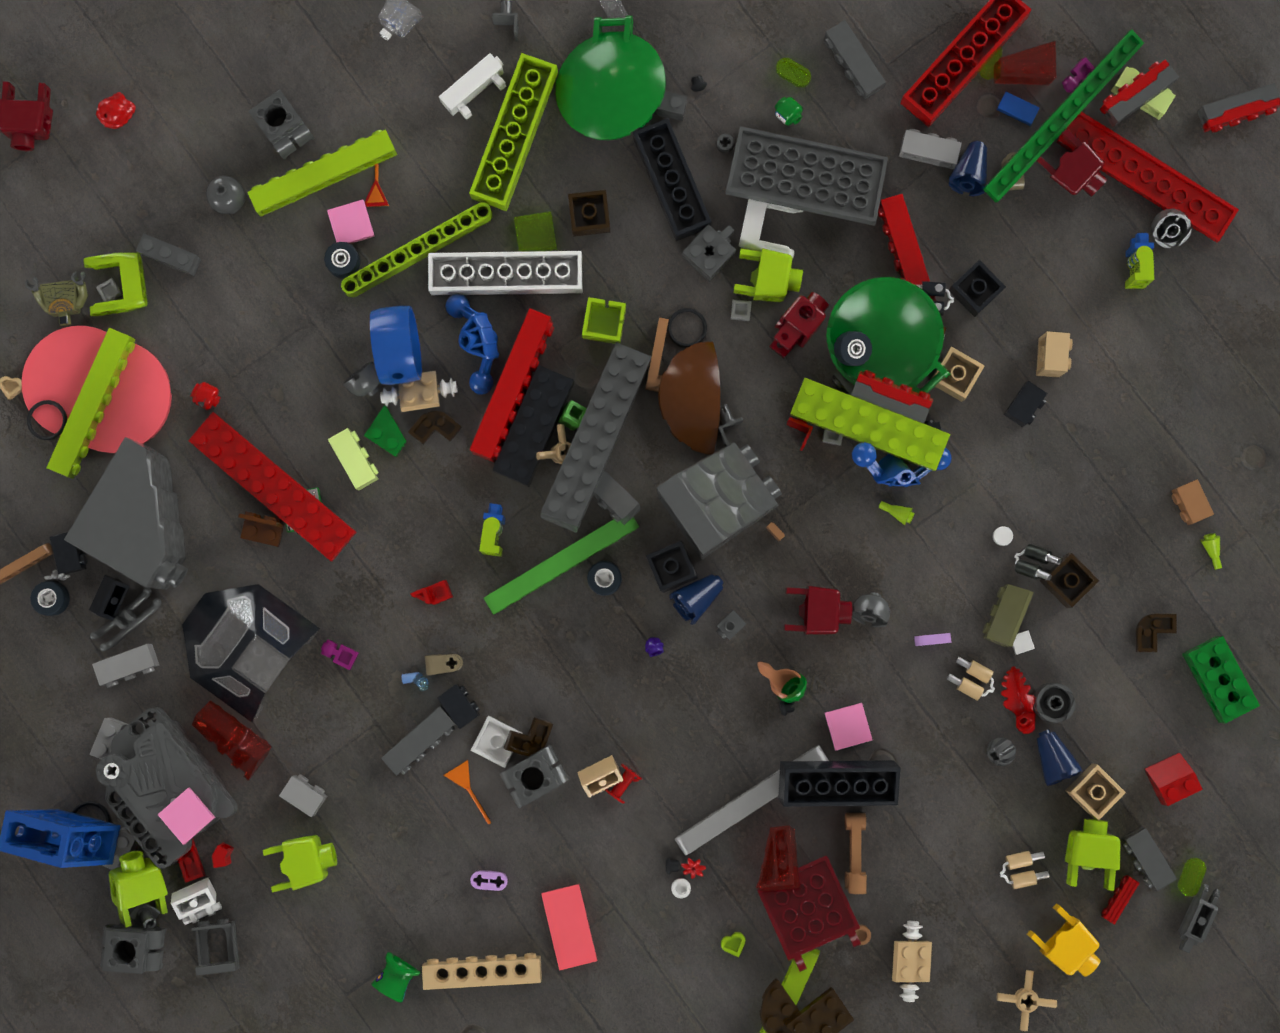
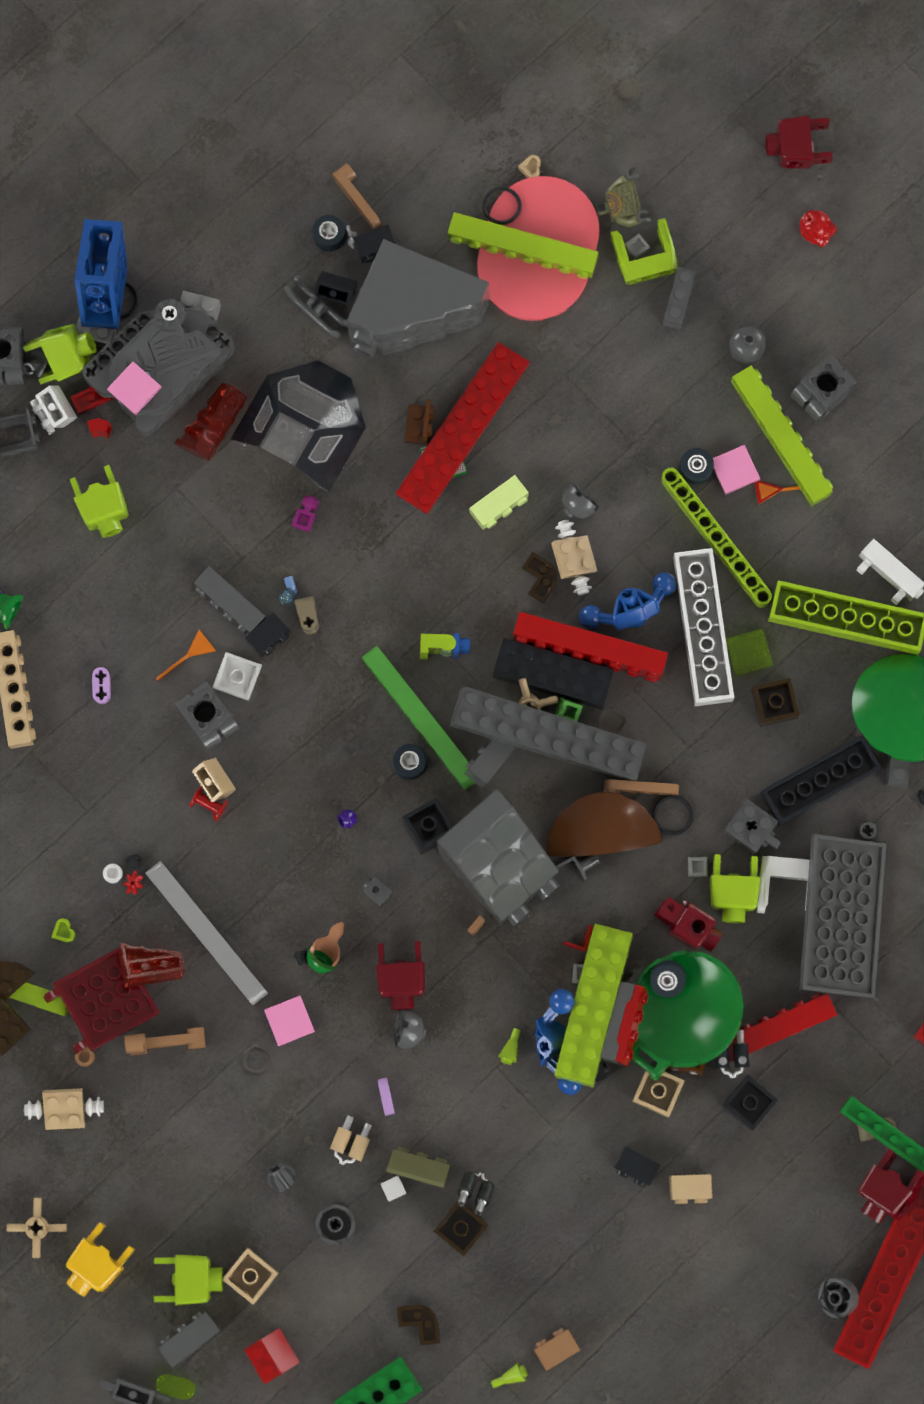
camera: 80 degrees right, 5 degrees down
light grey brick [92,644,160,688] -> none
red head [190,382,221,410] -> none
light grey brick [279,774,327,817] -> none
green wing [364,406,407,457] -> none
blue cylinder [370,306,422,385] -> none
red slope [410,580,453,605] -> none
dark brown plate [504,717,553,756] -> none
coral tile [541,884,597,971] -> none
lime piece [582,297,626,344] -> none
dark blue cone [669,574,724,625] -> none
green head [775,97,803,126] -> none
black brick [778,760,901,807] -> none
light grey brick [899,129,962,169] -> none
dark blue cone [949,141,987,196] -> none
white tile [993,526,1013,546] -> none
tan piece [1000,851,1049,889] -> none
red plant [1001,666,1036,734] -> none
dark blue cone [1037,729,1083,786] -> none
red piece [1101,875,1140,925] -> none
lime hips [1125,233,1154,289] -> none

